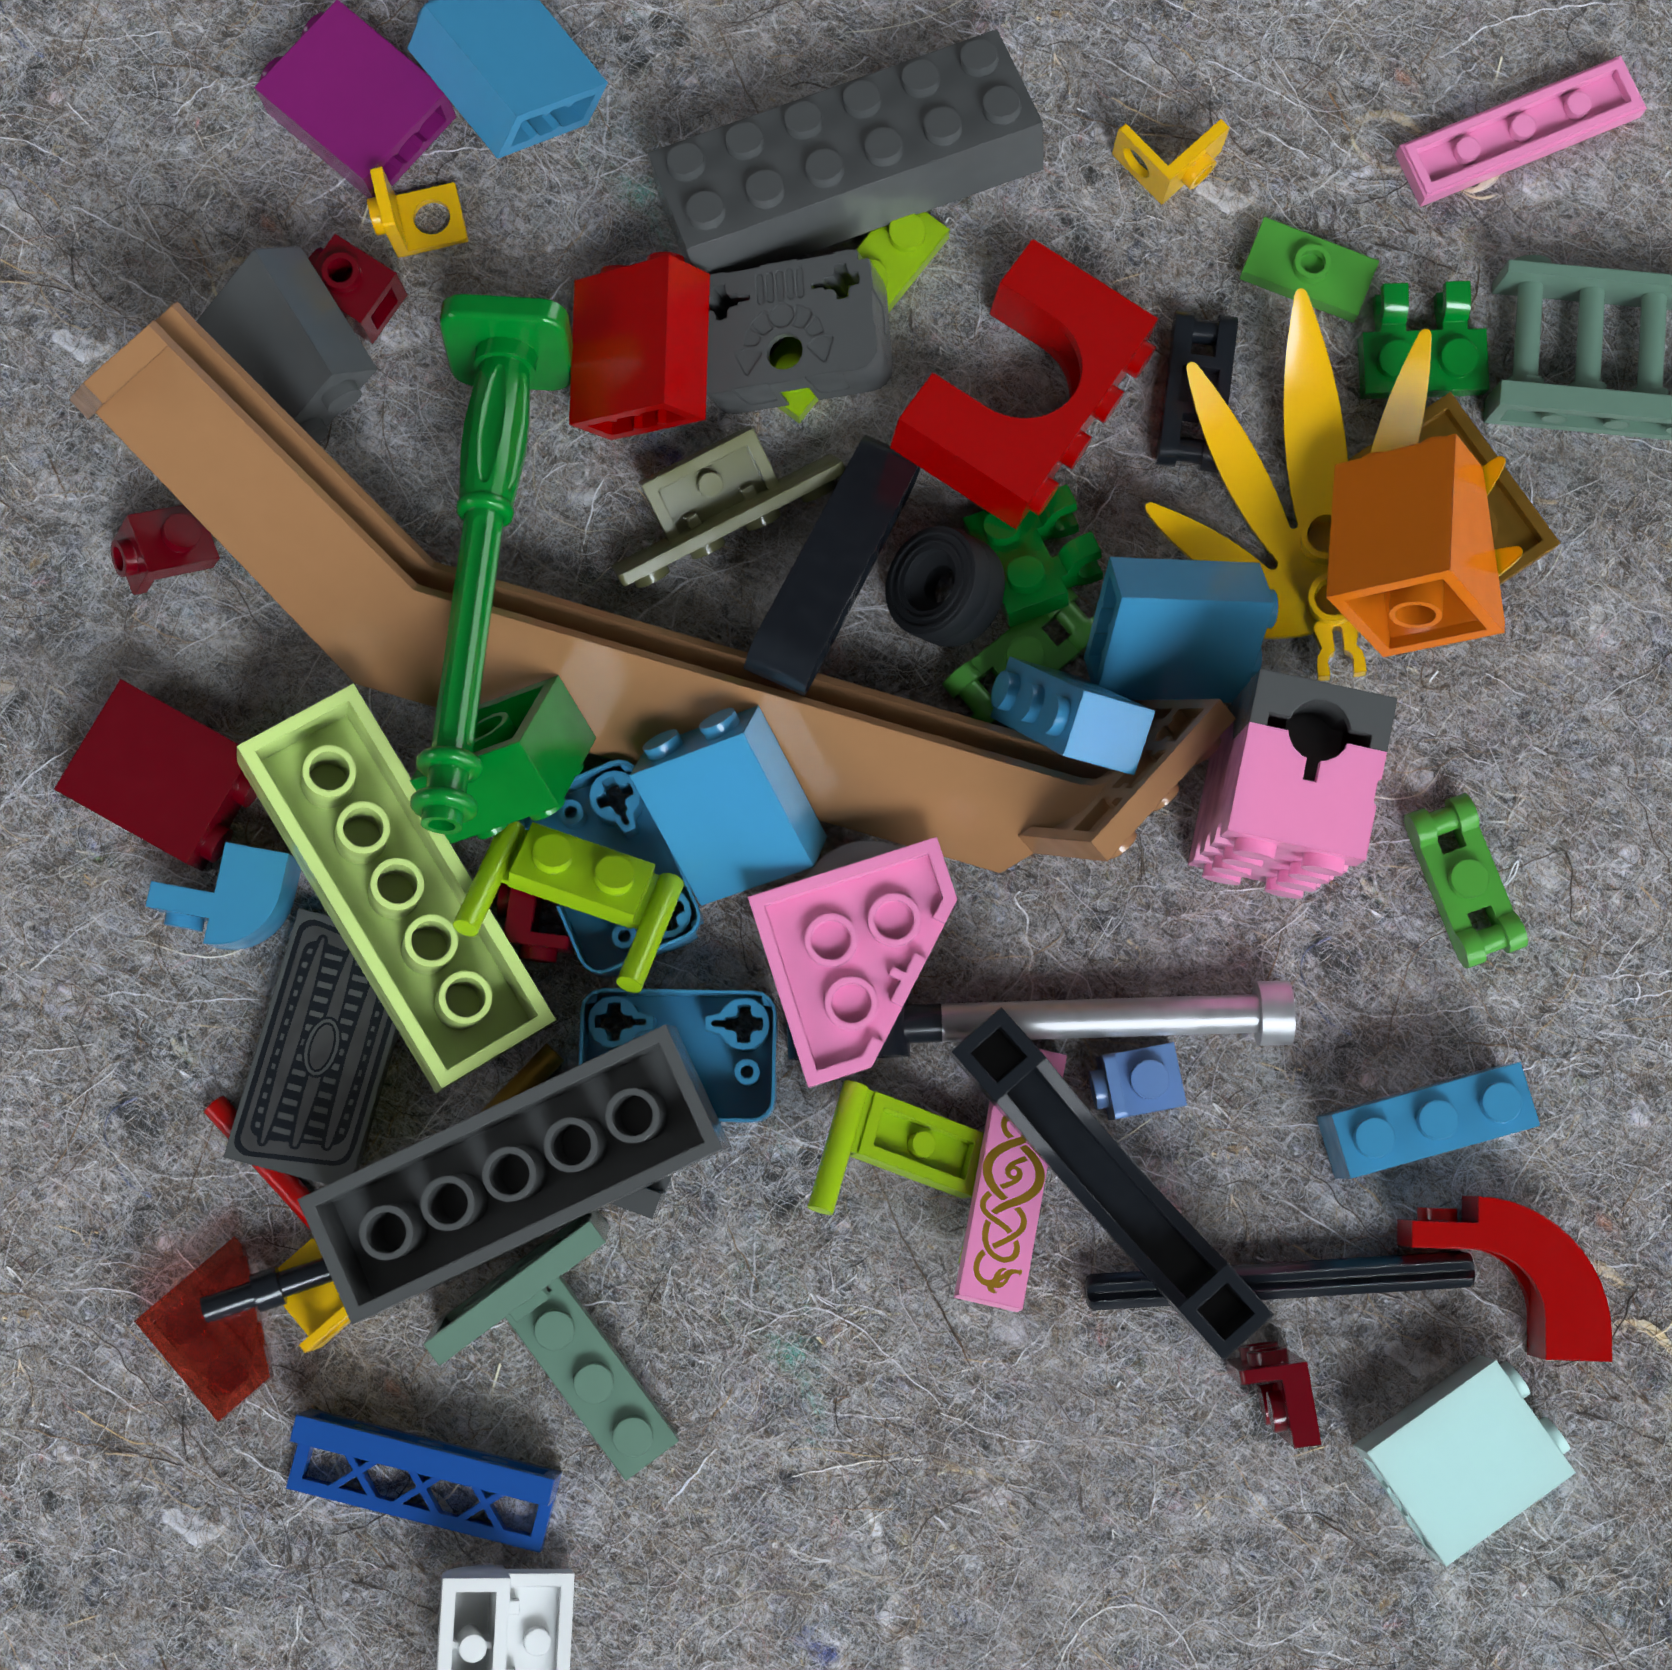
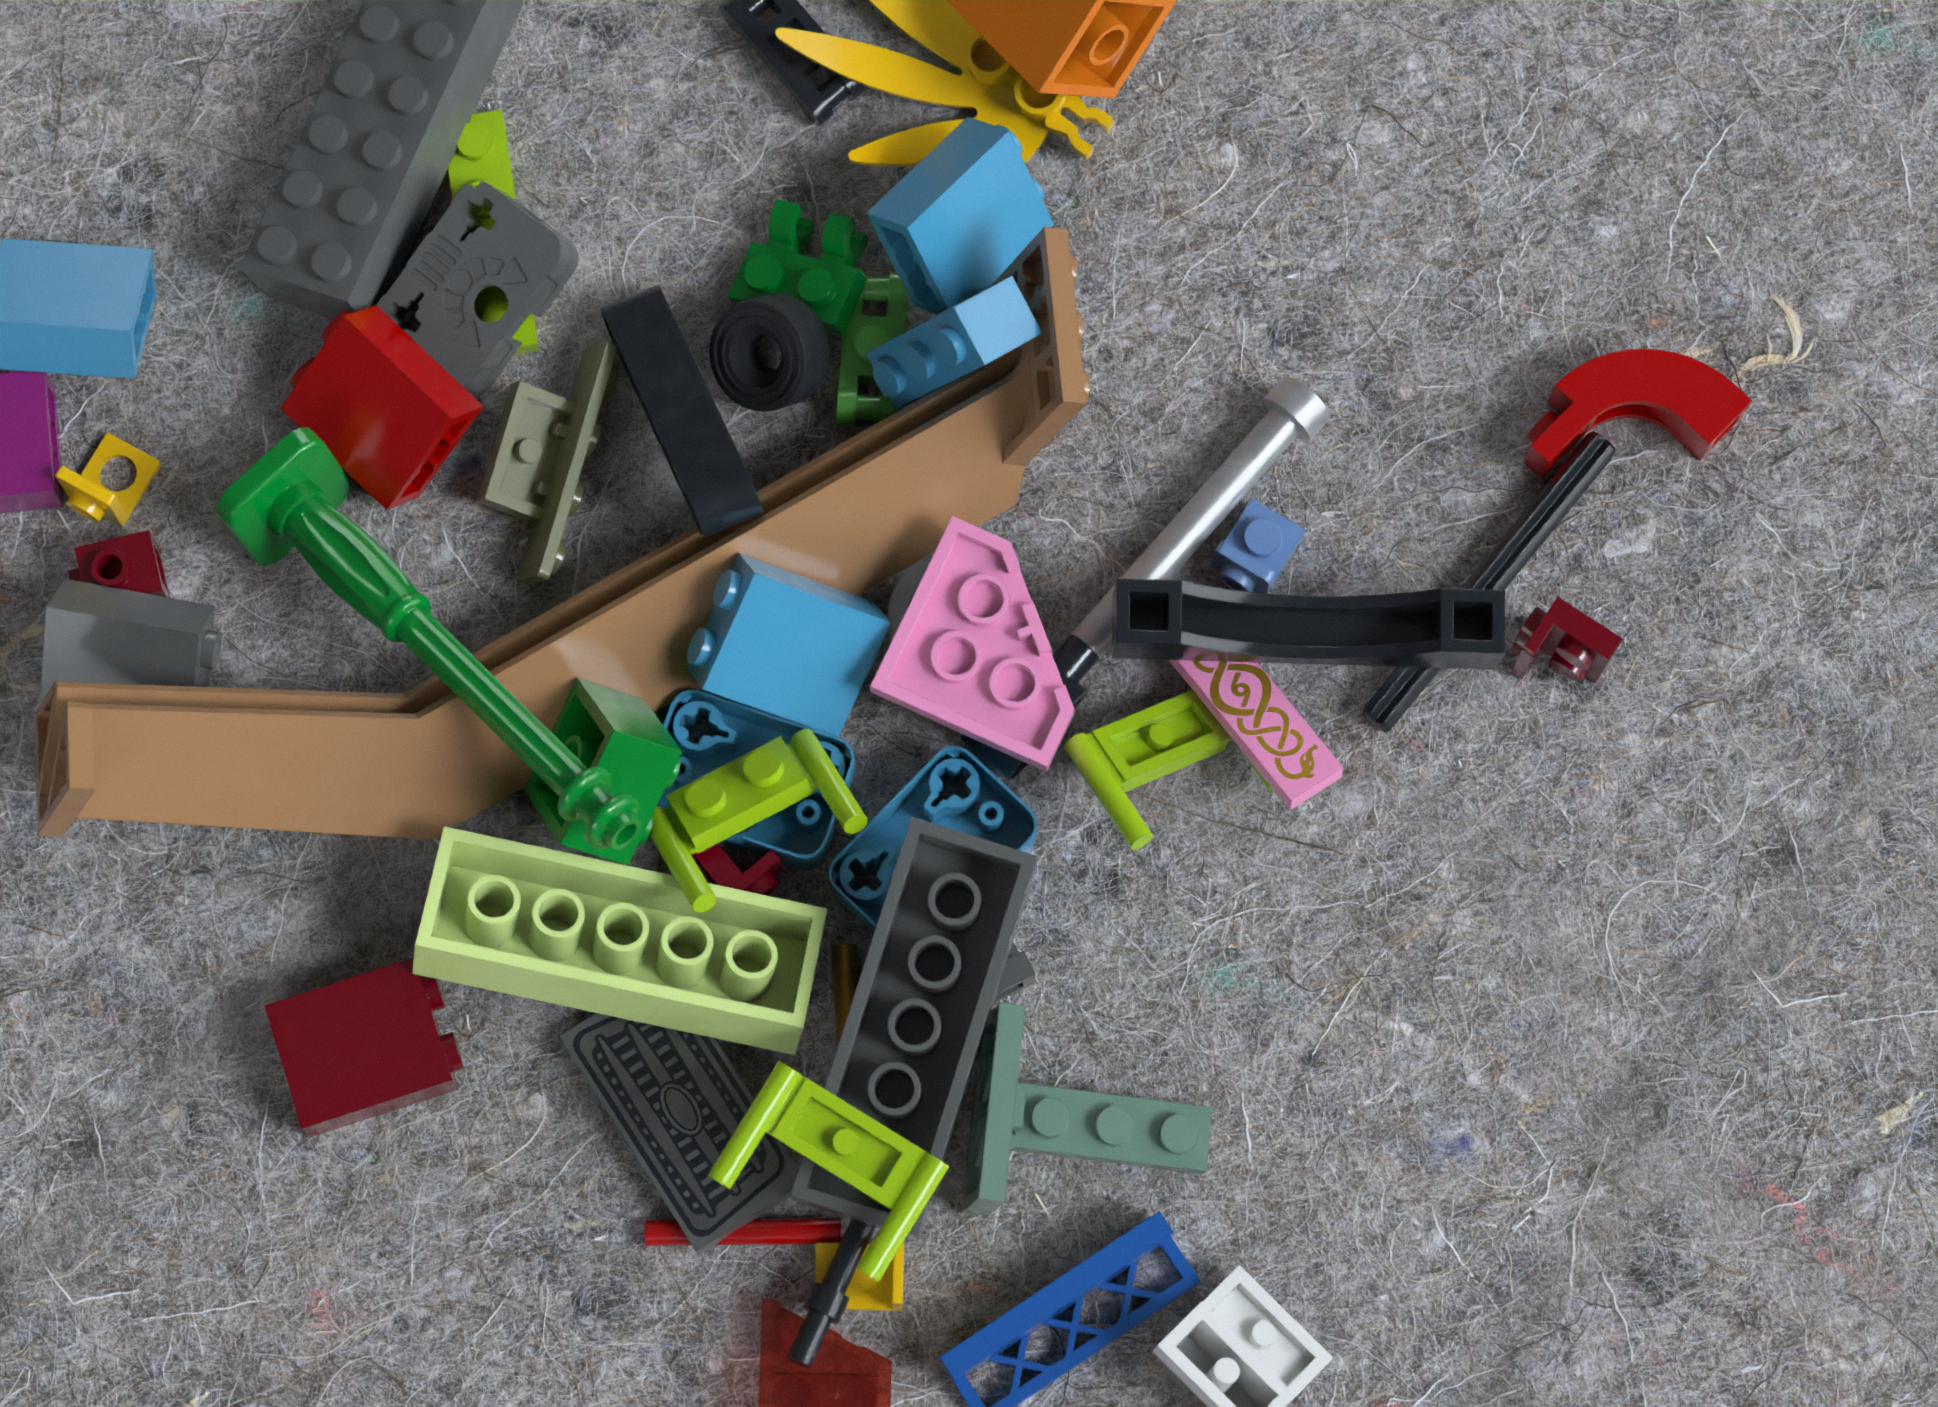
camera: 50 degrees left, 5 degrees down
dark red bracket [111,505,220,595] -> none
dark azure brick [146,842,301,950] -> none
red arch [890,239,1159,529] -> none
bright pink piece [1188,668,1398,899] -> none
dark azure brick [1316,1062,1541,1179] -> none
light aqua brick [1353,1355,1576,1567] -> none
bright green plate [1404,793,1528,969] -> none
none -> lime plate [707,1061,950,1282]

